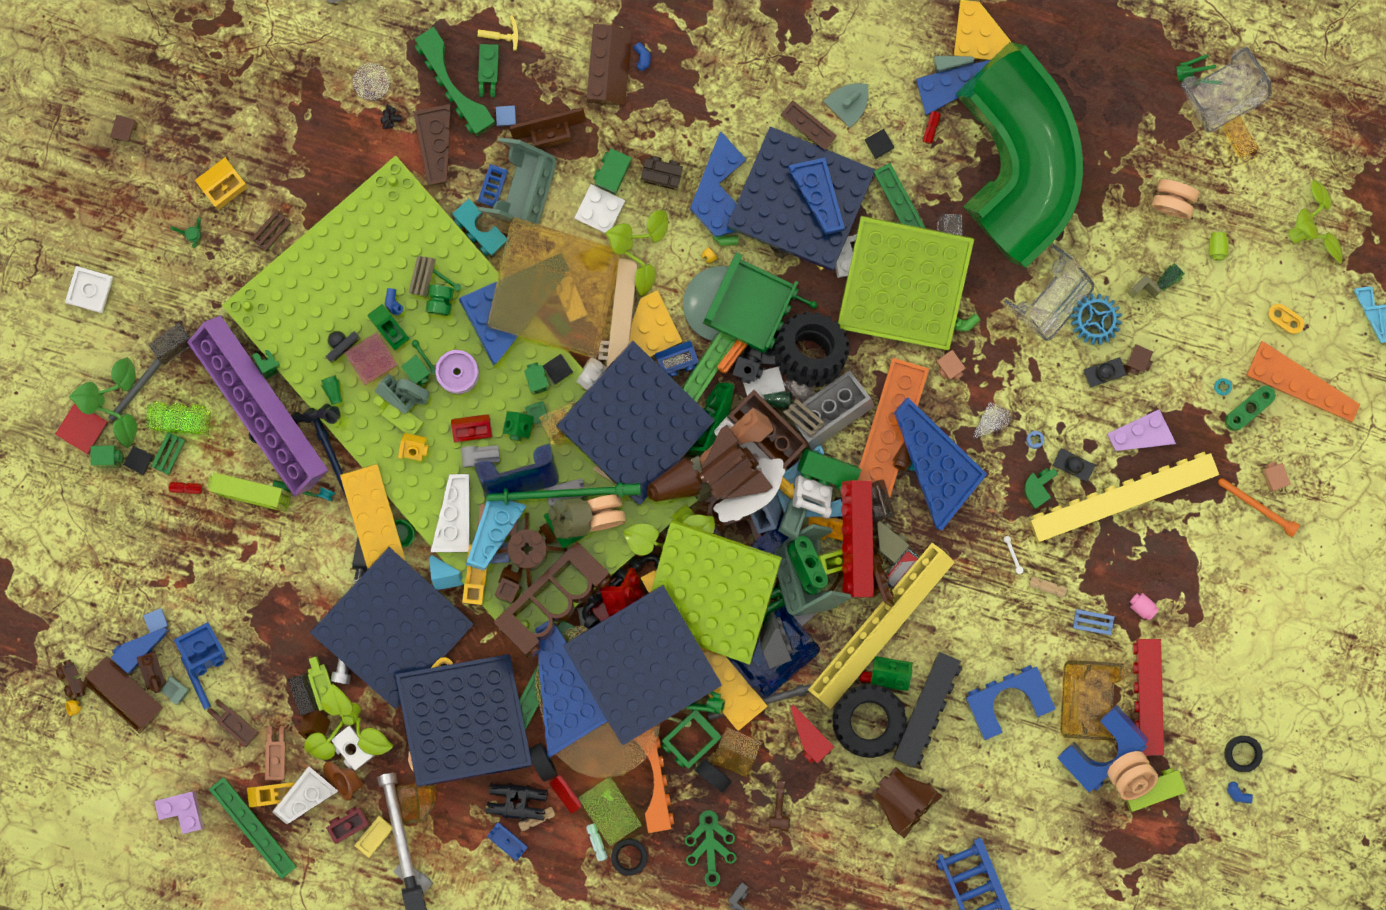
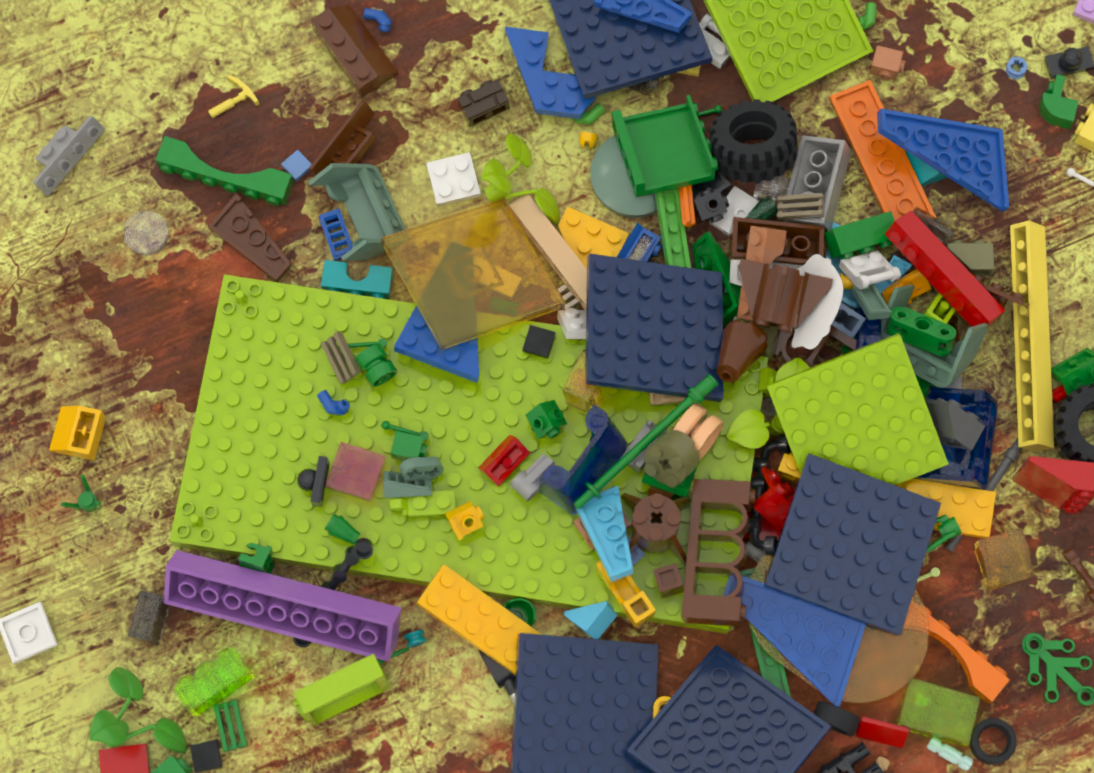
camera: 40 degrees left, 10 degrees down
dark grey bar [108,358,162,422] -> none
red piece [169,482,202,494] -> none
reddish brown tile [251,210,291,252] -> none
dark blue bar [313,418,348,502] -> none
green slope [367,304,410,351] -> none
black plant [381,104,401,129] -> none
white wing [431,474,470,552] -> none
lavender wheel [435,350,480,395] -> none
green hinge [478,44,499,98] -> none
reddish brown tile [498,564,522,584] -> none
green brick [524,362,550,395] -> none
green tile [525,401,549,425] -> none
green brick [593,148,632,195] -> none
green window [661,710,722,769] -> none
black tyre [695,759,732,793] -> none
slope [886,548,920,588] -> none
reddish brown cone [893,442,911,471] -> none
clear slope [972,402,1012,439] -> none

